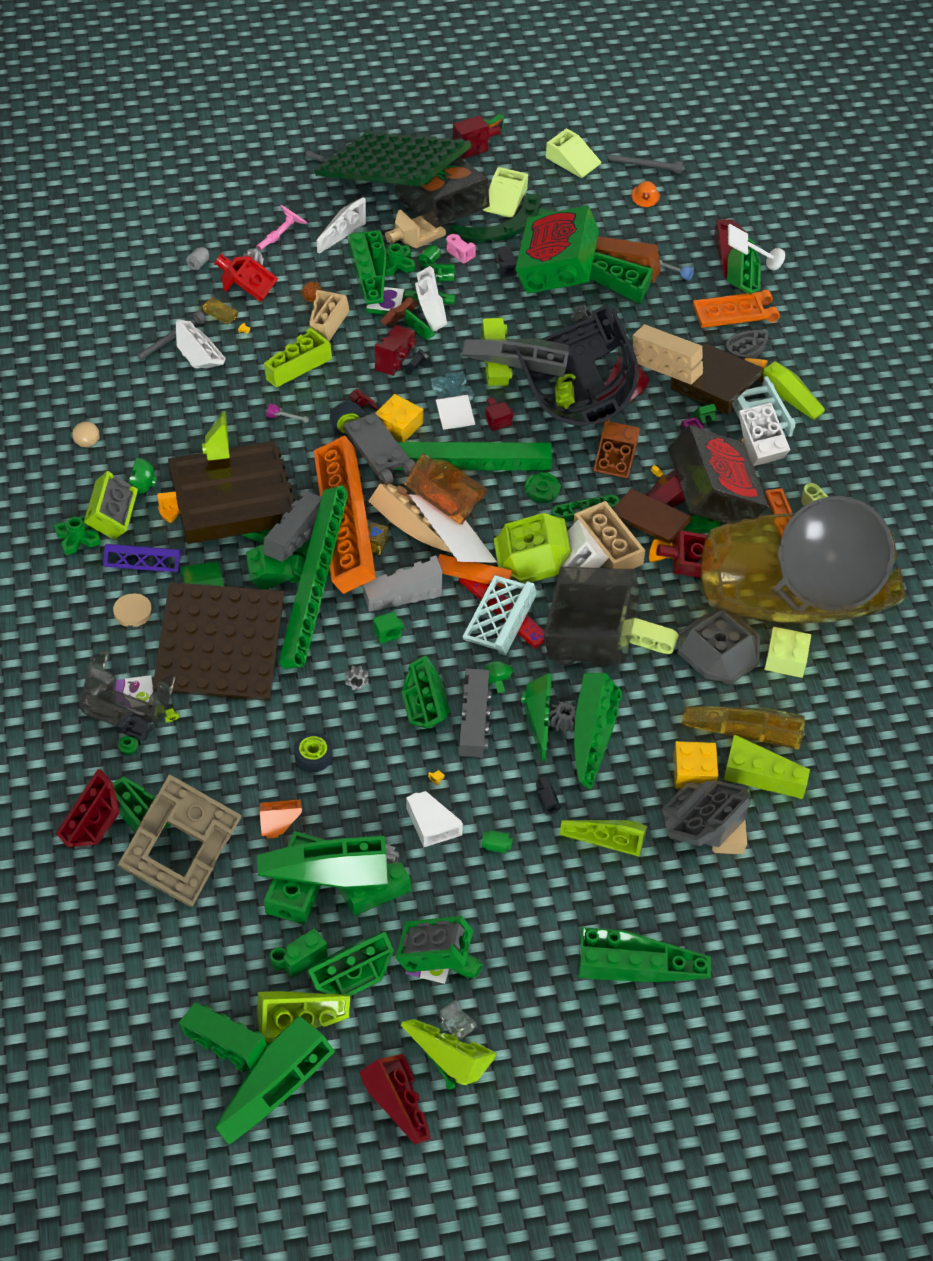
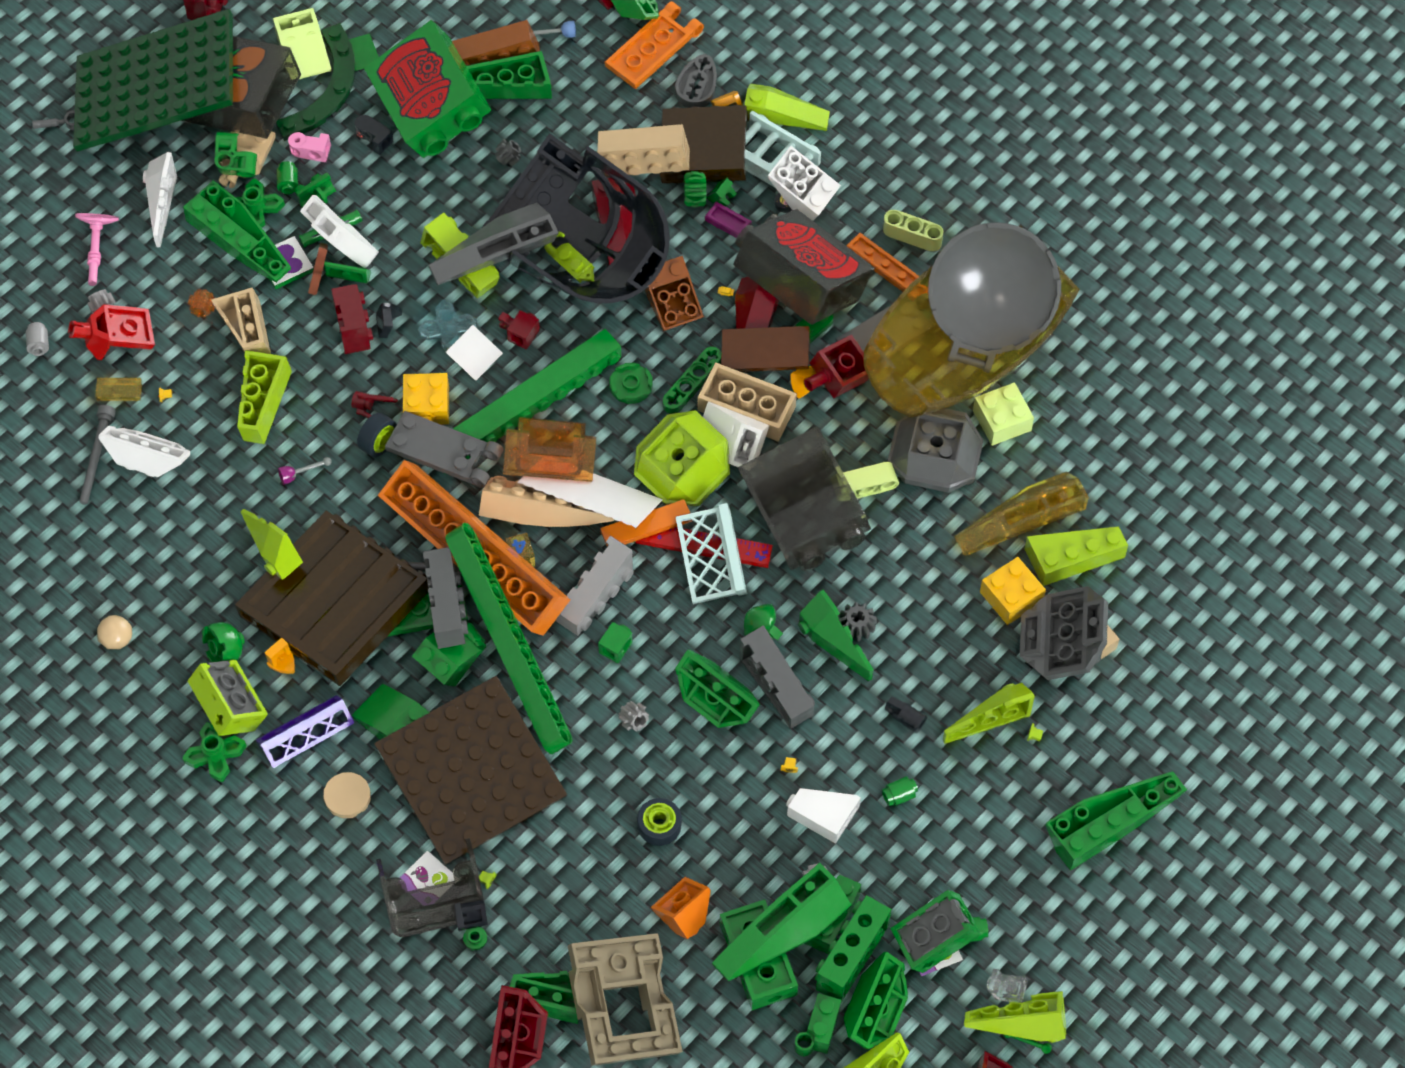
camera: 35 degrees left, 10 degrees up
green wedge [574,673,622,790] -> none
none -> green piece [214,132,257,177]
none -> green gear [683,171,707,208]
none -> green brick [815,895,892,1003]
none -> lime piece [1027,723,1043,741]

